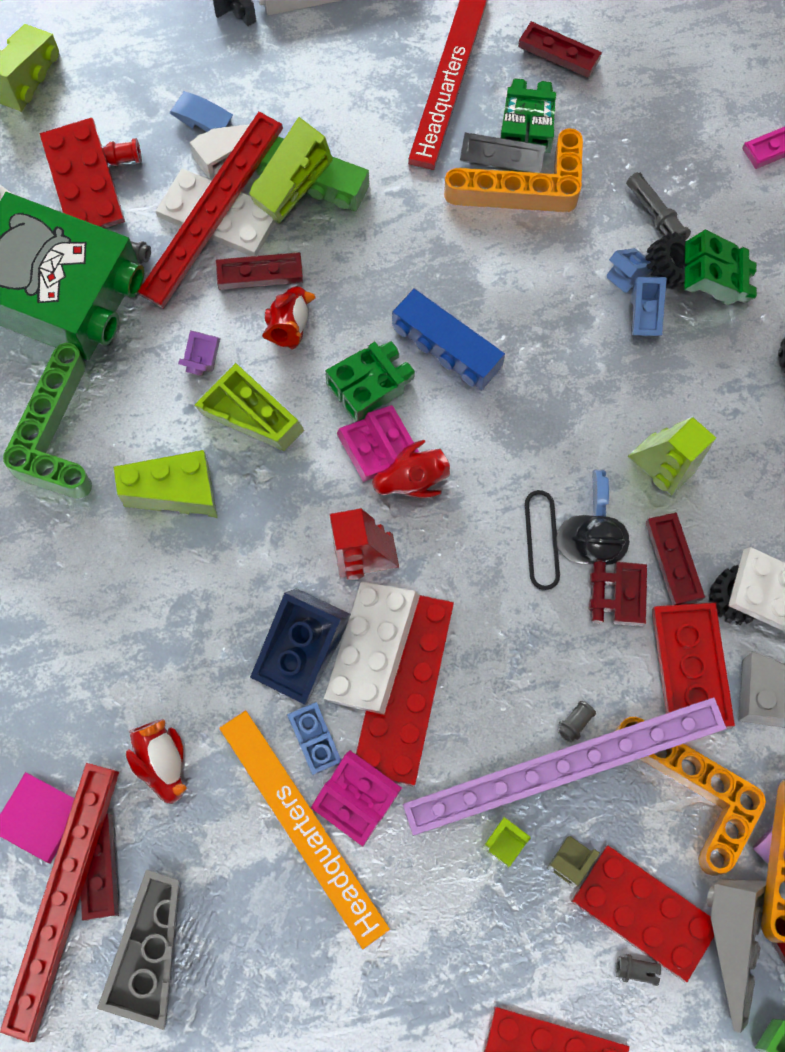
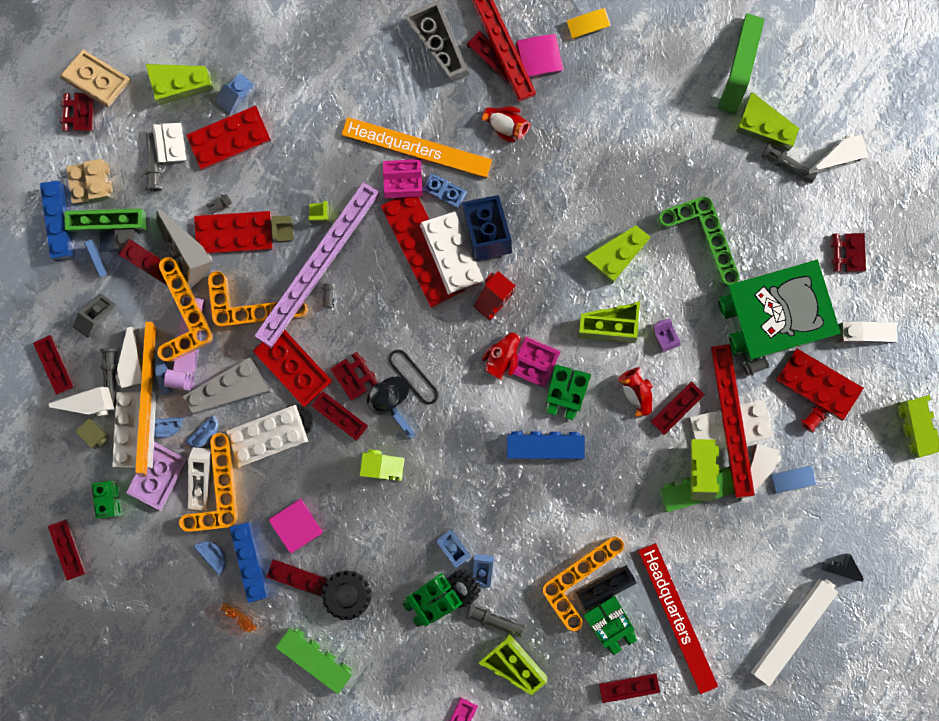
camera: 145 degrees right, 15 degrees up
none -> lime wedge [478,634,548,695]

